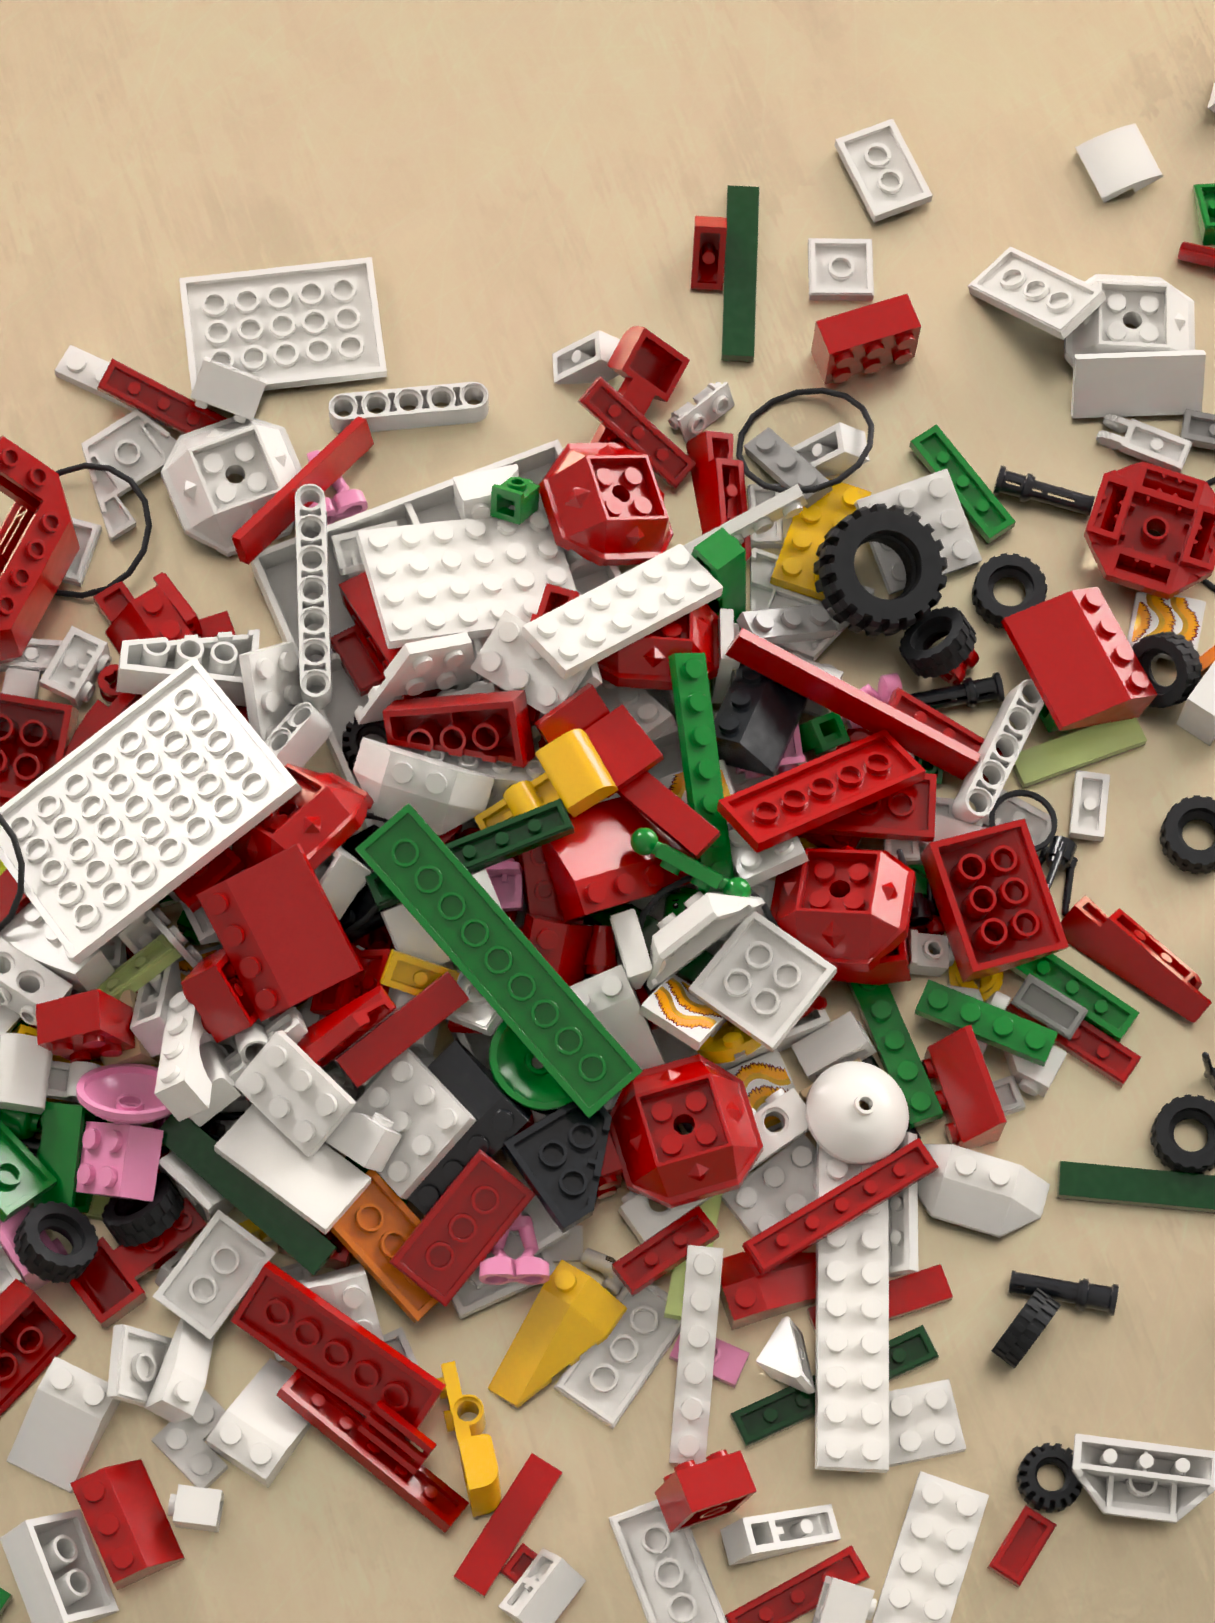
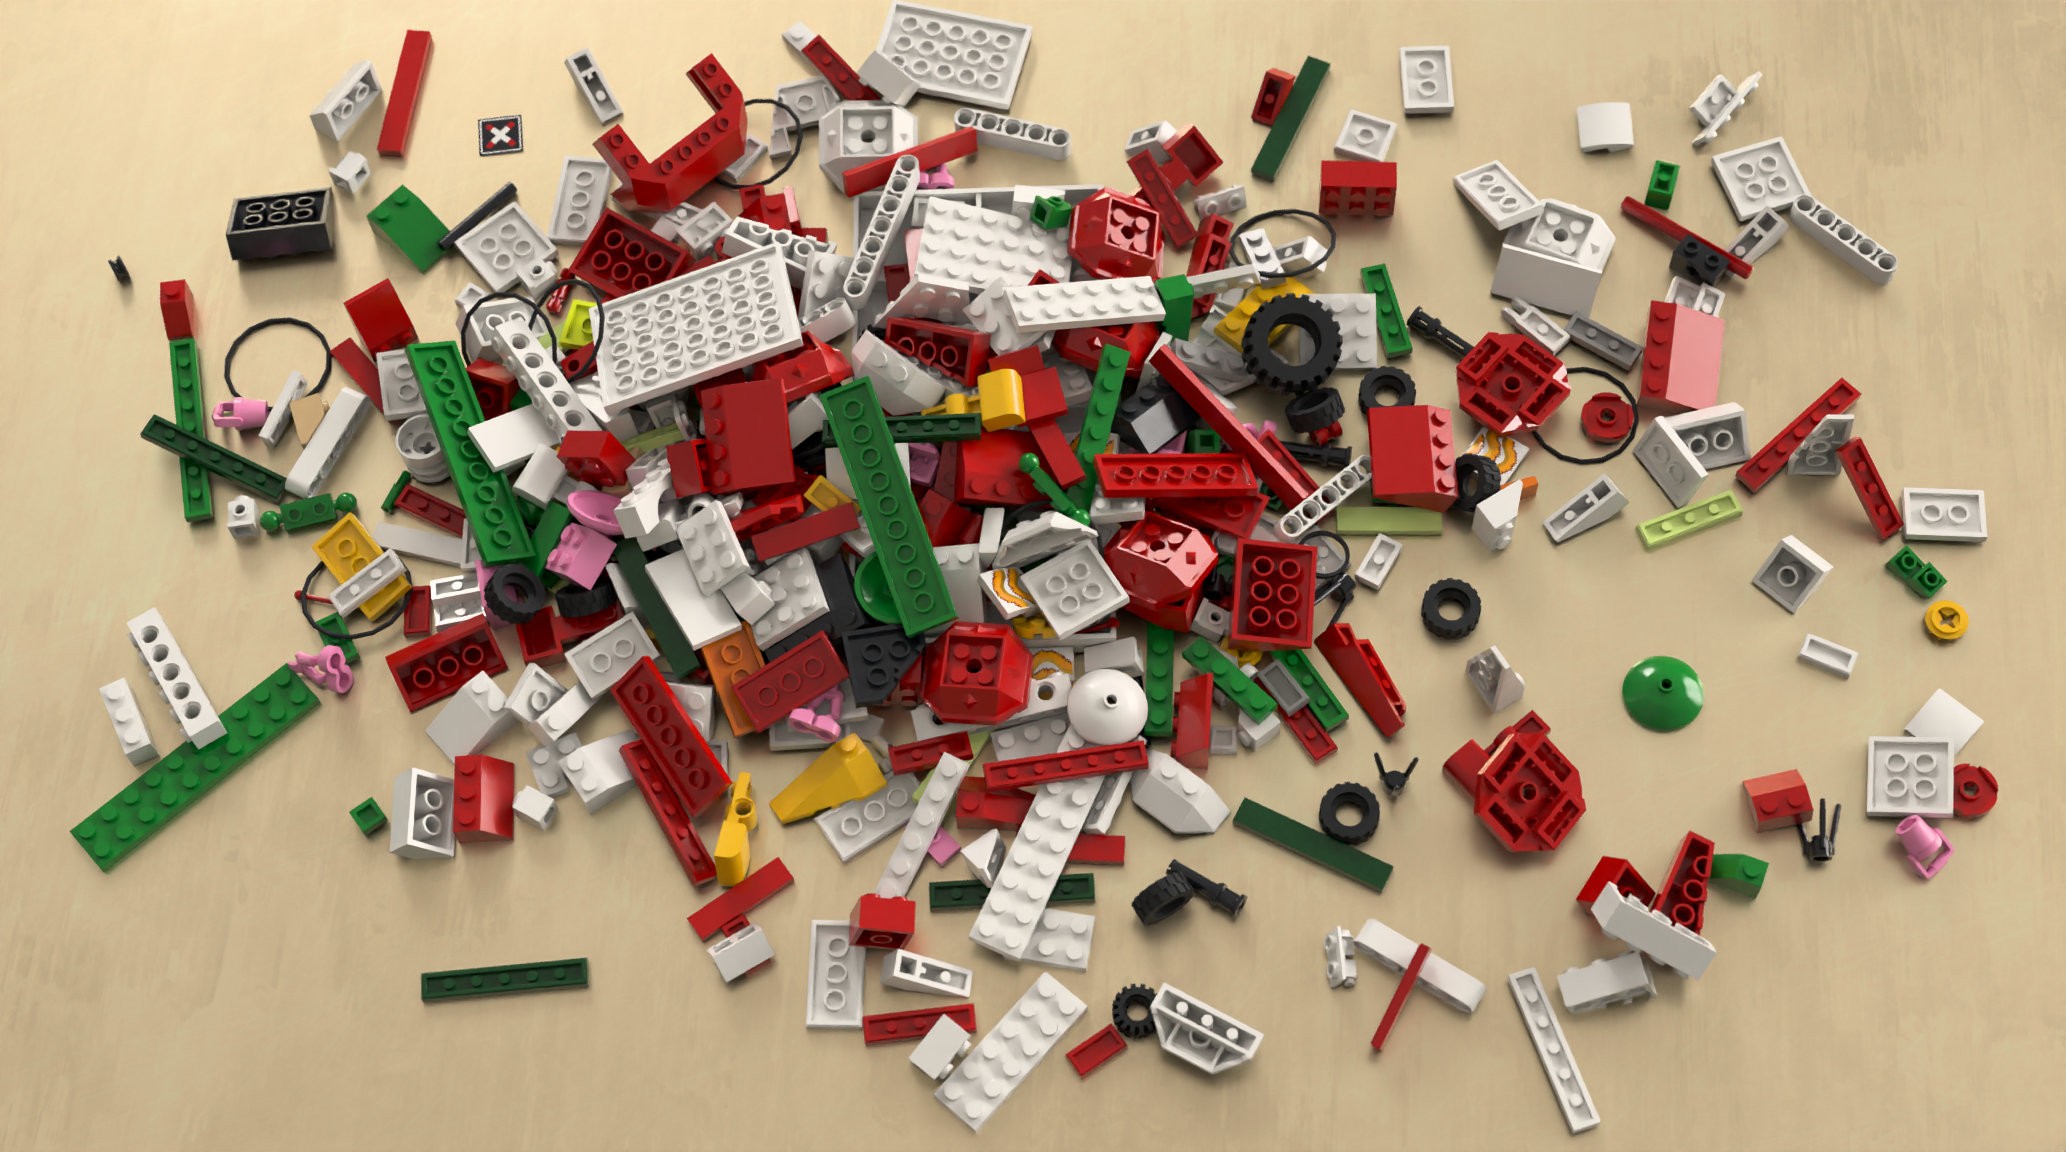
camera: 30 degrees right, 5 degrees down
red tile [357,1400,437,1475] -> none

